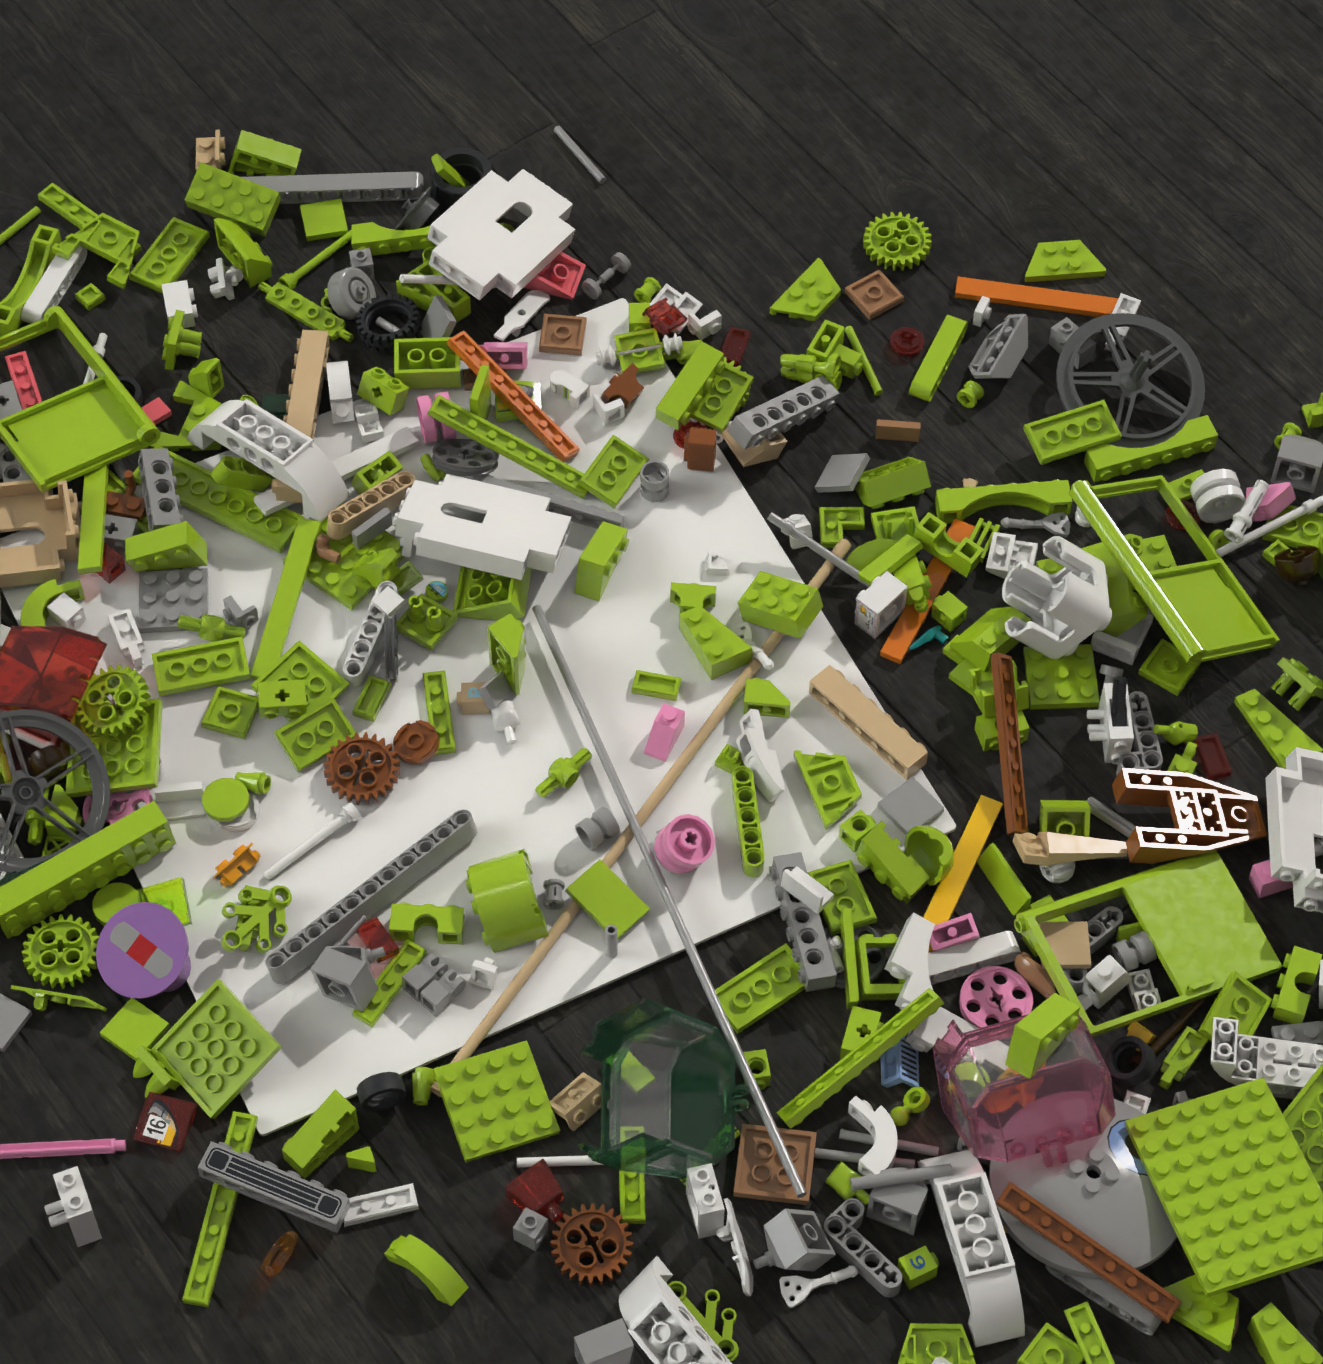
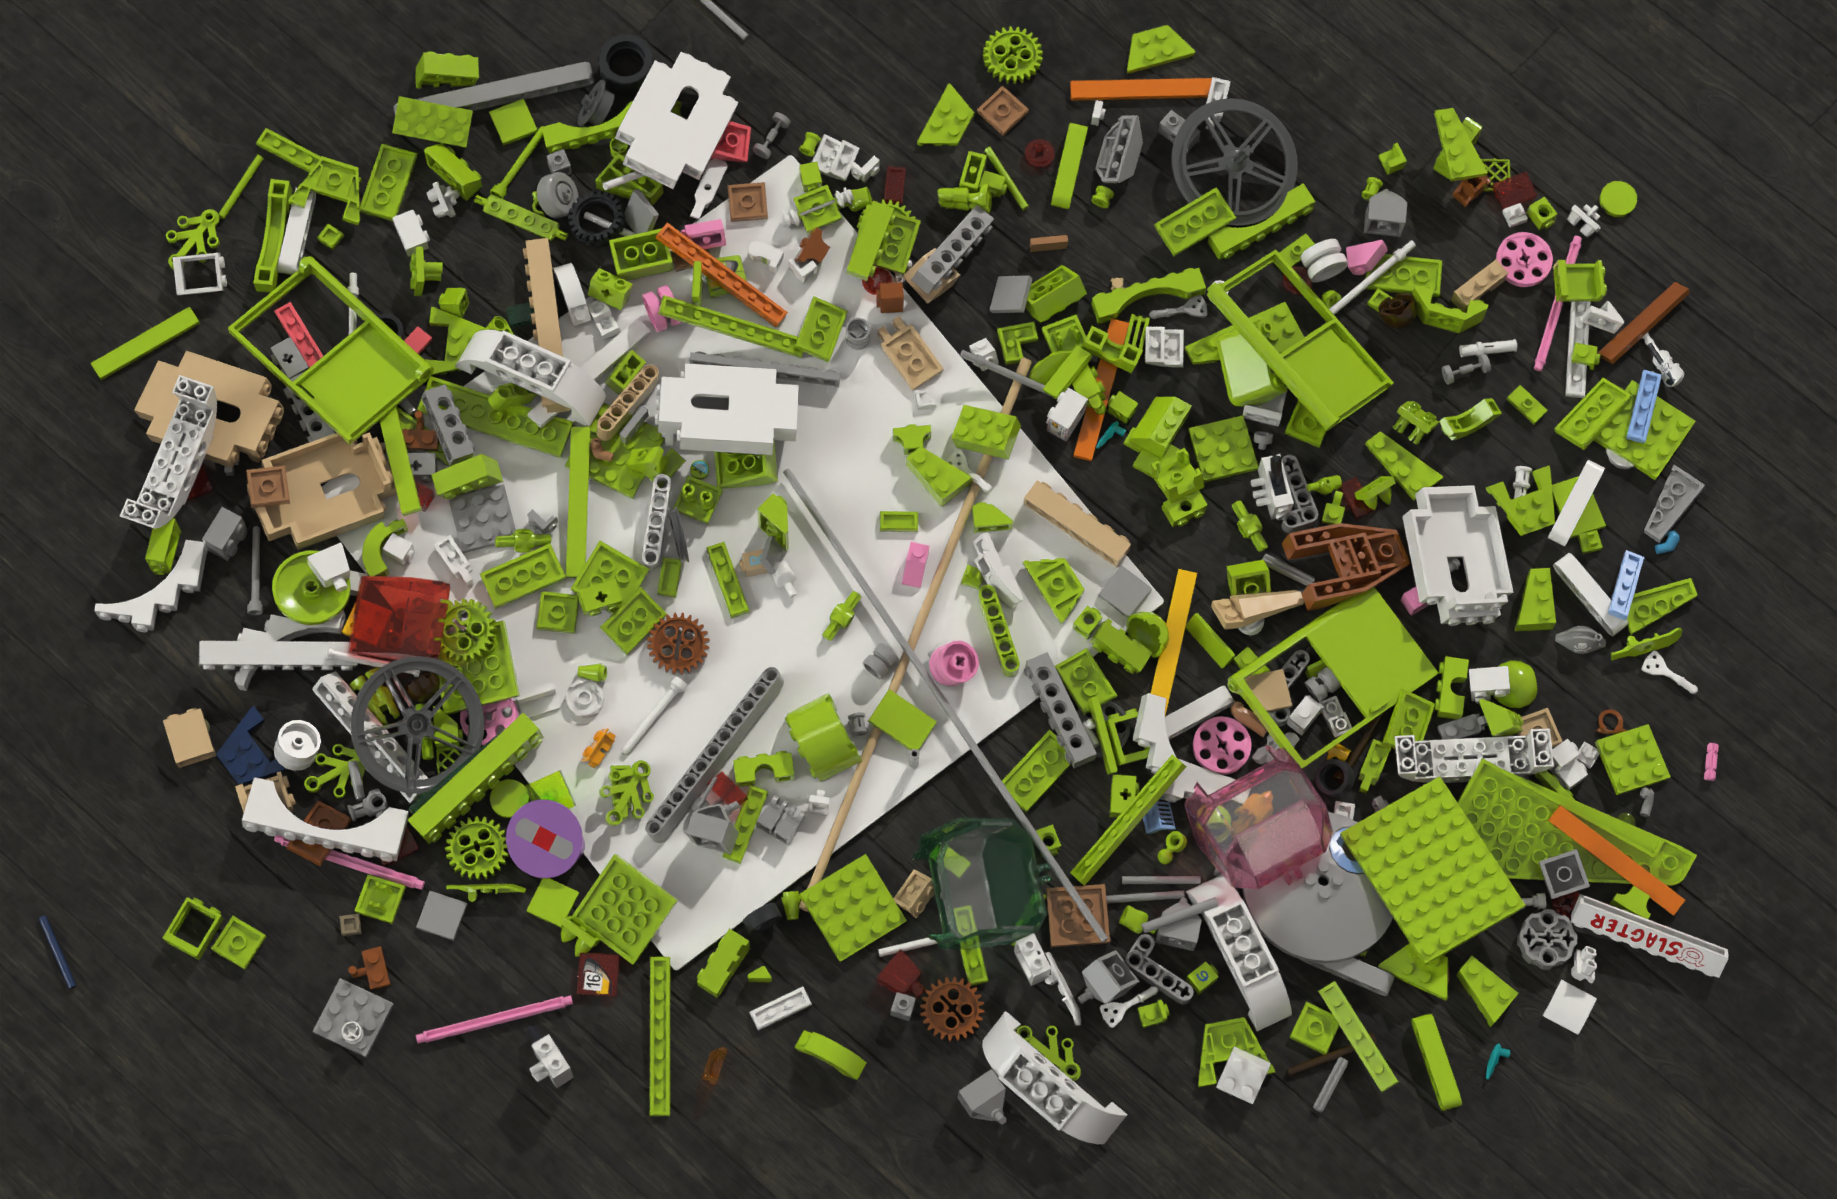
camera: 15 degrees left, 15 degrees up
tan bracket [196,129,225,172] -> none
brick [198,1141,350,1233] -> none
lime tile [202,778,250,822] -> none
white tile [372,586,405,616] -> none
dark orange tile [393,720,440,765] -> none
lime arm [420,454,446,481] -> none
lime tile [431,154,470,187] -> none
dark grey wedge [432,439,499,476] -> none
lime wedge [574,521,629,601] -> none
clear red plate [642,298,688,335] -> none
white panel [781,866,834,914] -> none
white arch [848,1096,898,1176] -> none
bright pink slope [930,913,980,951] -> none
dark orange tile [990,652,1029,835] -> none
dark orange tile [995,1182,1182,1324] -> none
white piece [1002,536,1112,659] -> none
lime wedge [1005,993,1080,1079] -> none
white pin [1224,480,1269,543] -> none
none -> tan tile [877,316,944,391]
none -> lime bracket [1138,1000,1169,1028]
none -> lime axle [1232,501,1268,552]
none -> lime tile [1354,476,1395,510]

